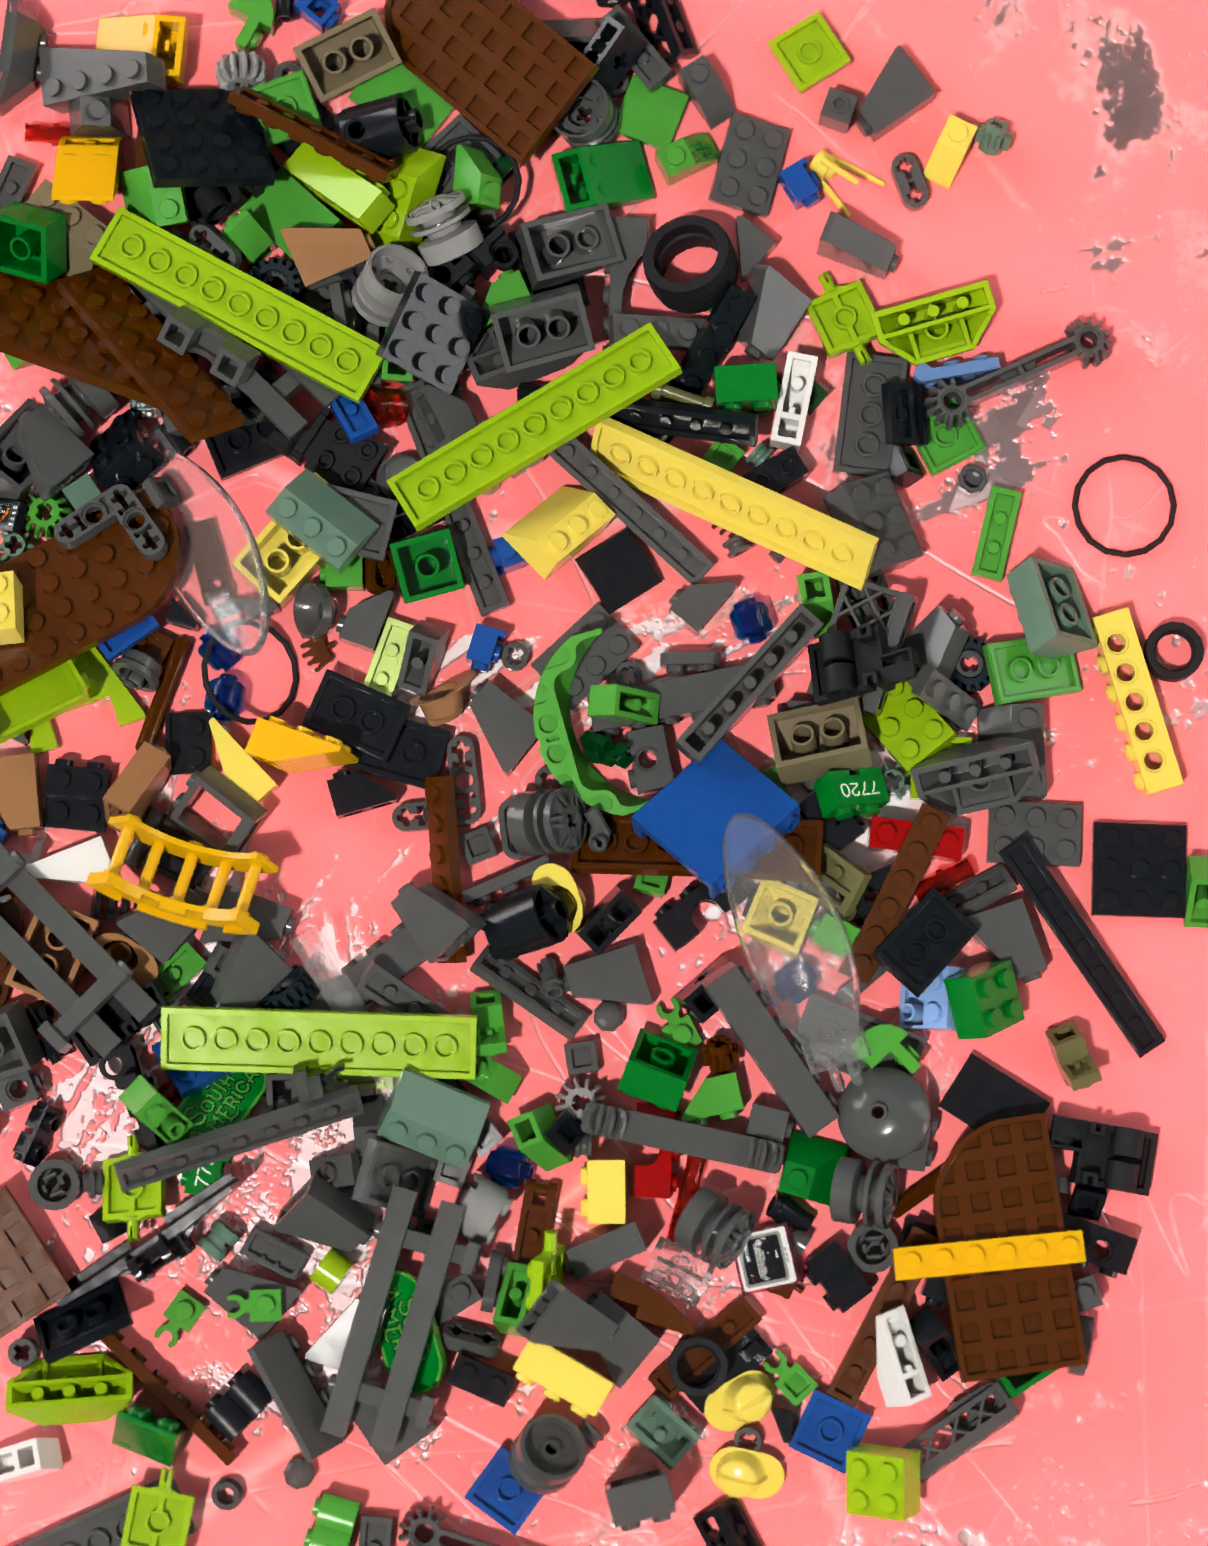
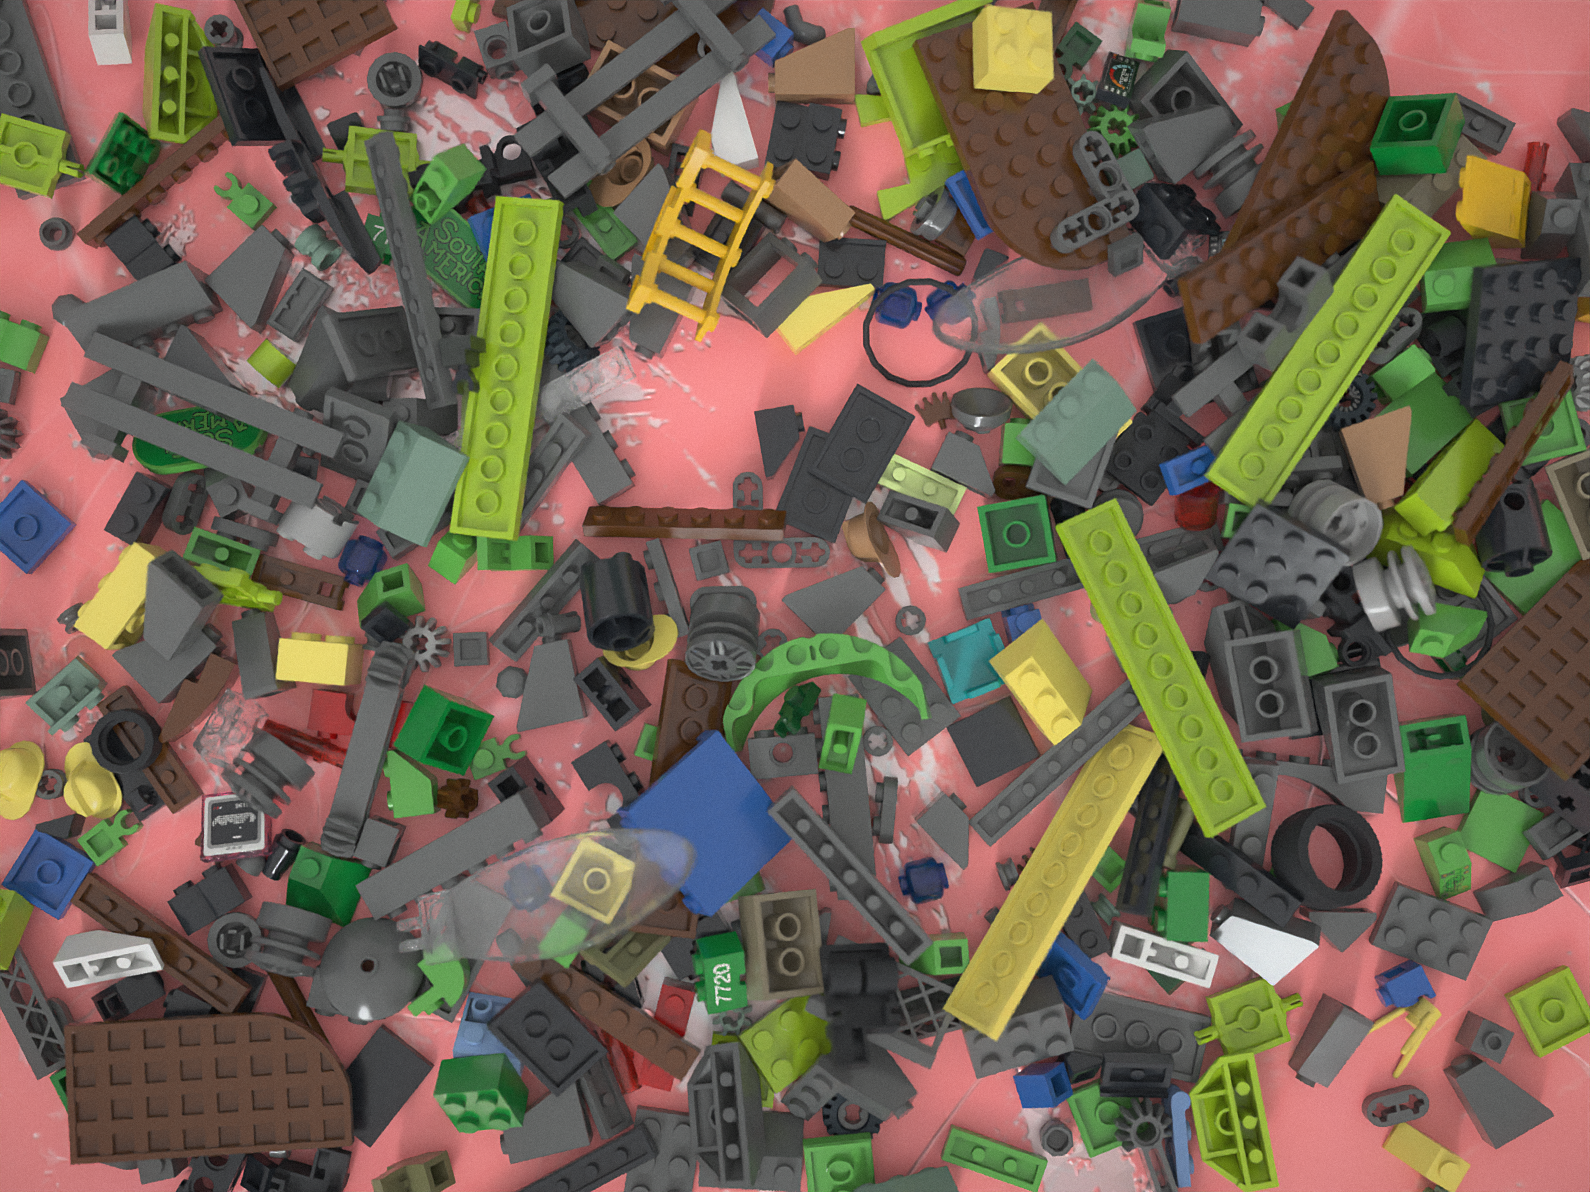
camera: 95 degrees right, 5 degrees up
bright green plate [227,1289,283,1322] -> none
yellow slope [244,716,359,774] -> none
dark grey slope [390,882,487,963] -> none
blue brick [466,623,507,673] -> none
dark grey wheel [508,1414,587,1495] -> none
dark grey arm [583,805,611,852] -> none
yellow plate [892,1230,1086,1281] -> none
none -> dark grey tile [322,306,419,382]
none -> teal panel [927,618,1005,704]
none -> blue brick [1013,1062,1074,1108]
none -> blue plate [1035,931,1110,1021]

